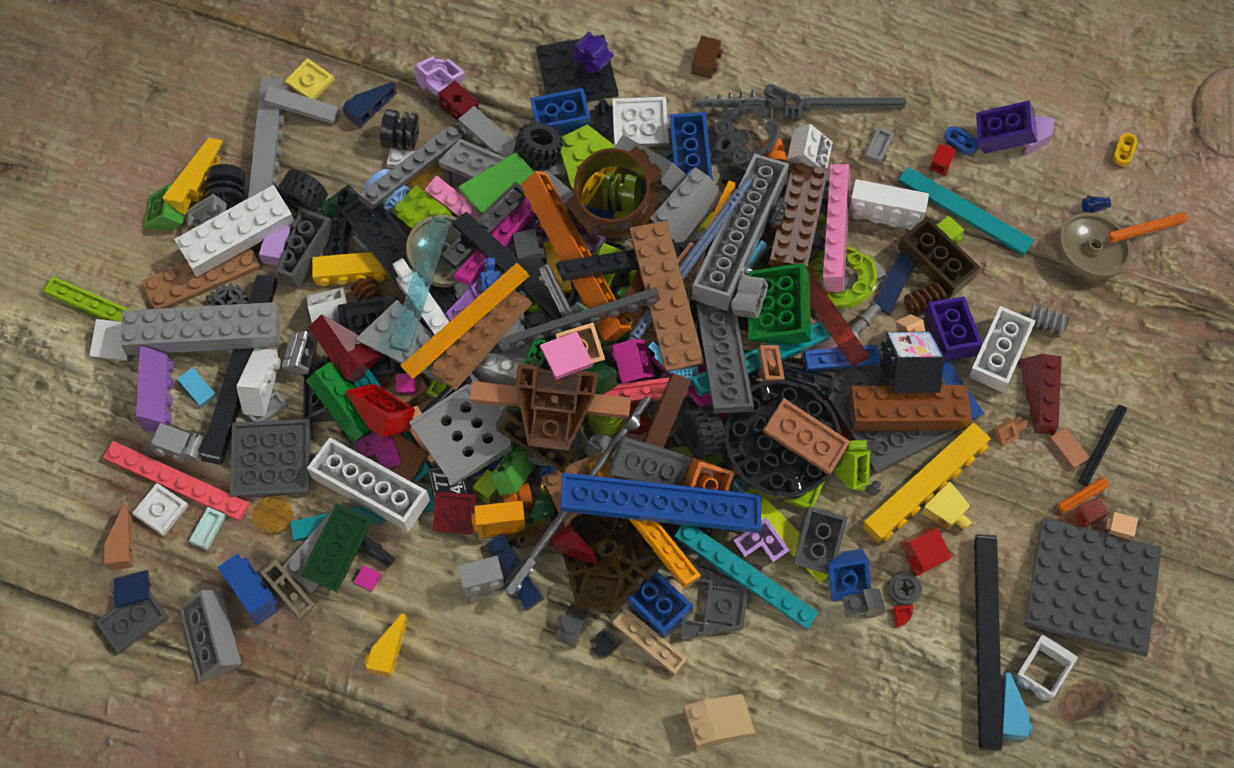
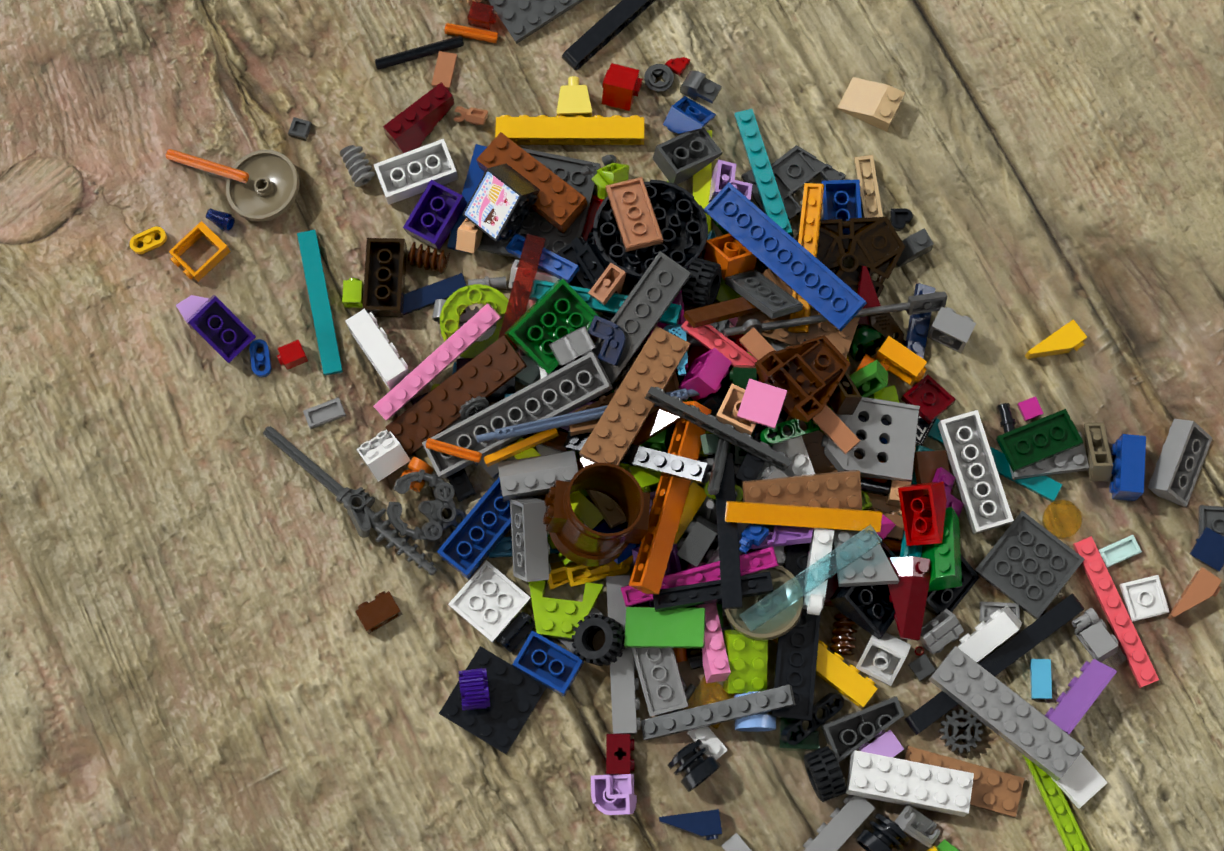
camera: 135 degrees left, 10 degrees up
none -> light orange window [169,221,231,282]
none -> dark grey tile [288,117,312,141]
none -> orange axle [426,438,482,463]
none -> dark blue plate [588,315,626,366]
none -> dark grey tile [908,654,936,681]

